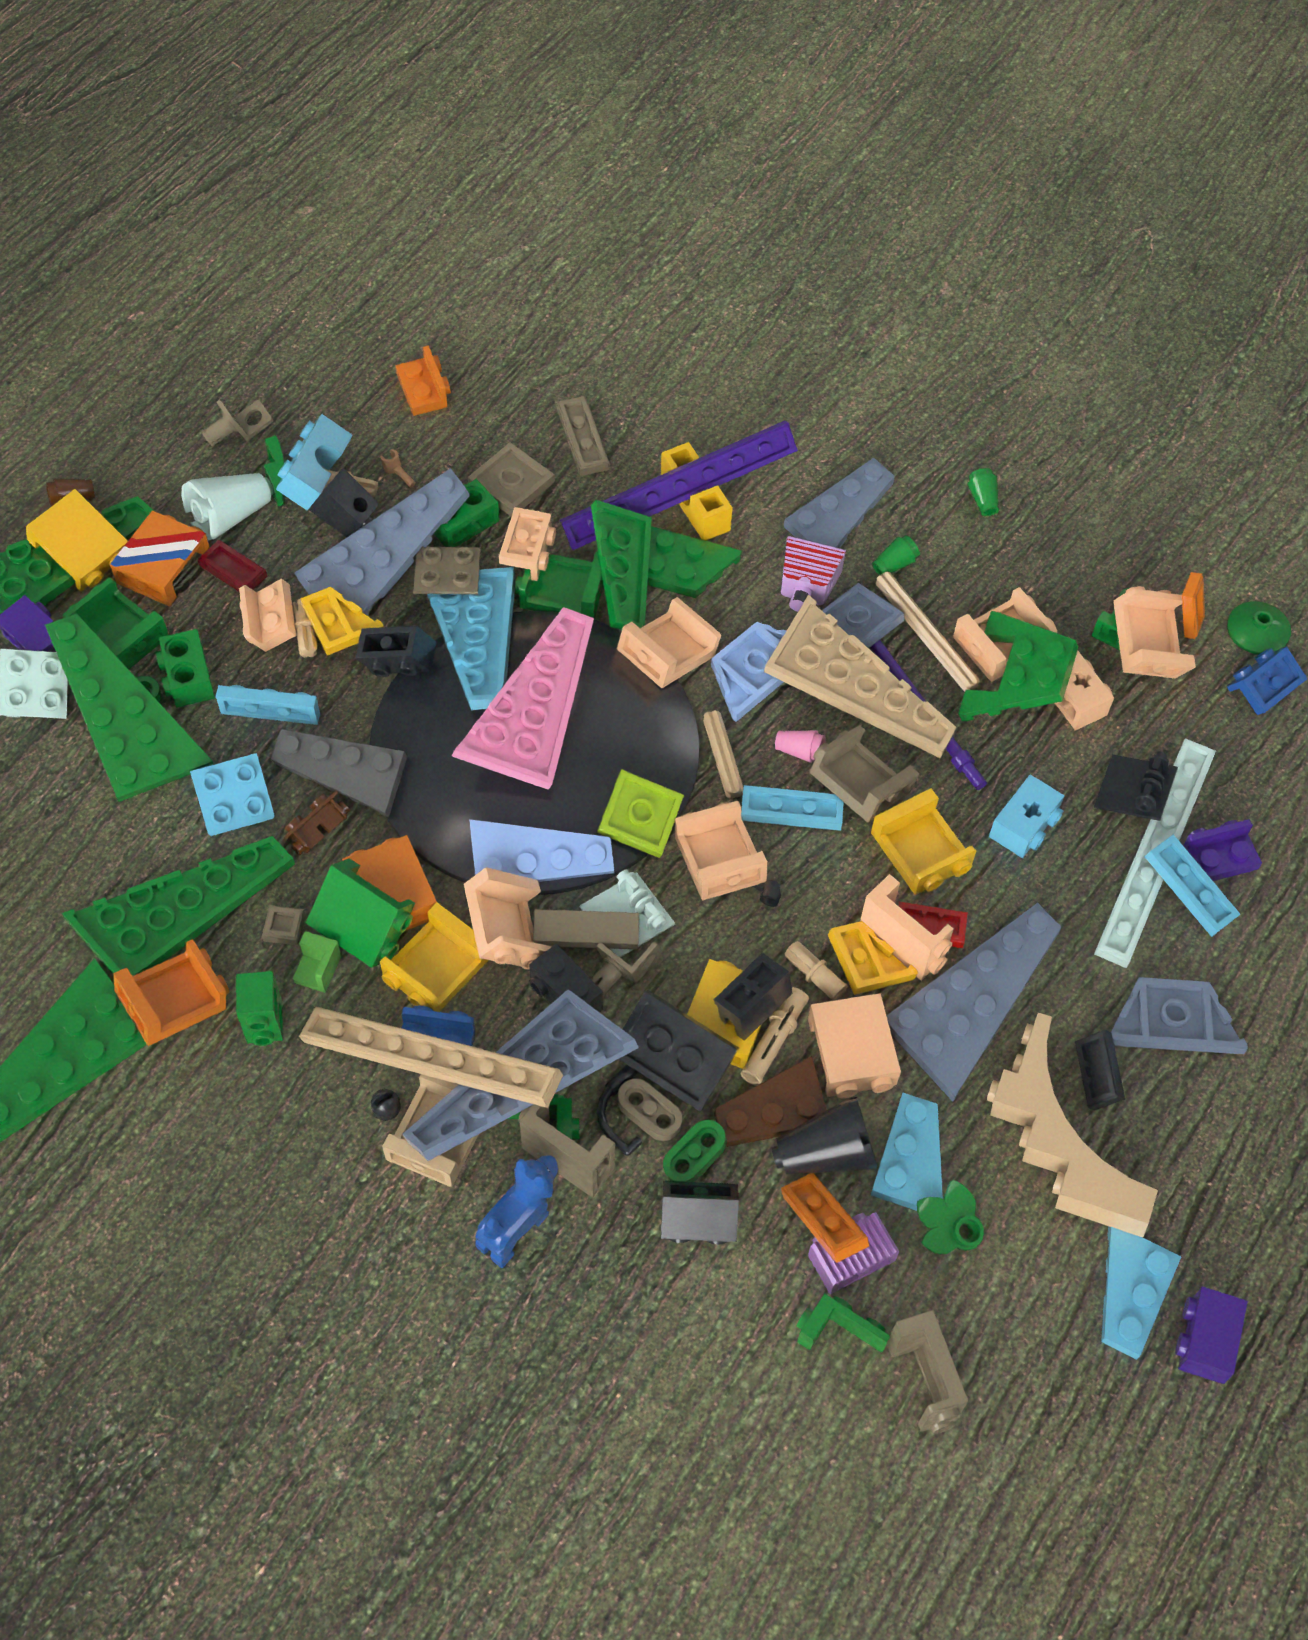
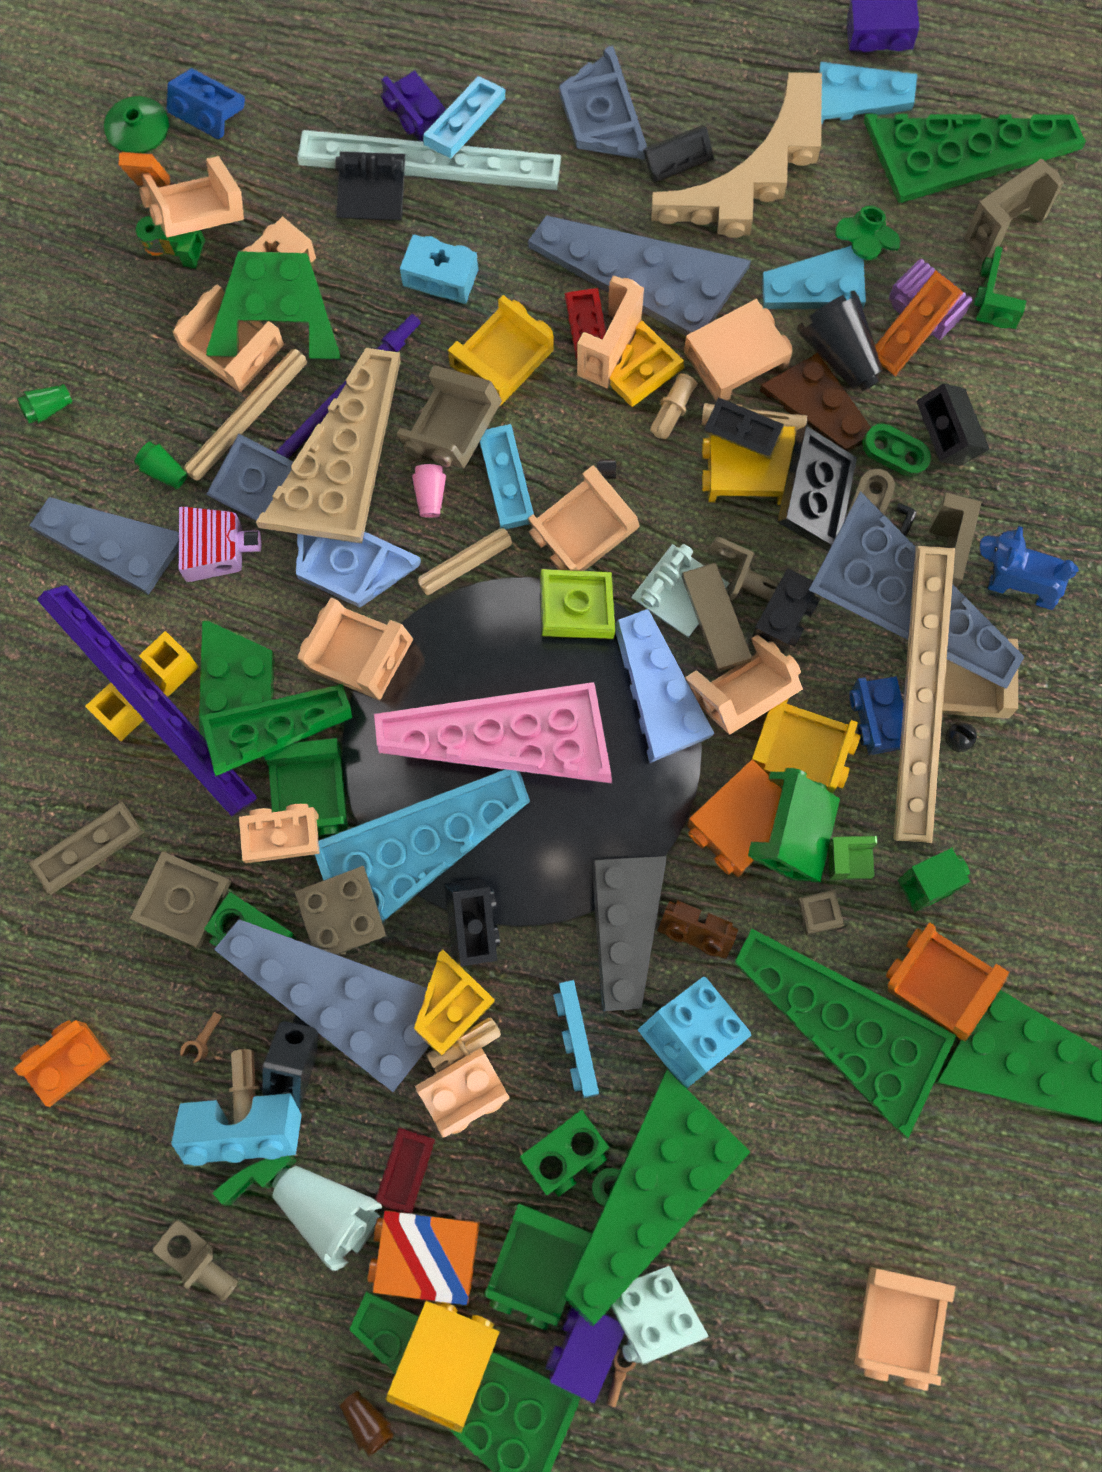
camera: 105 degrees left, 15 degrees up
none -> green wing [864,114,1086,204]

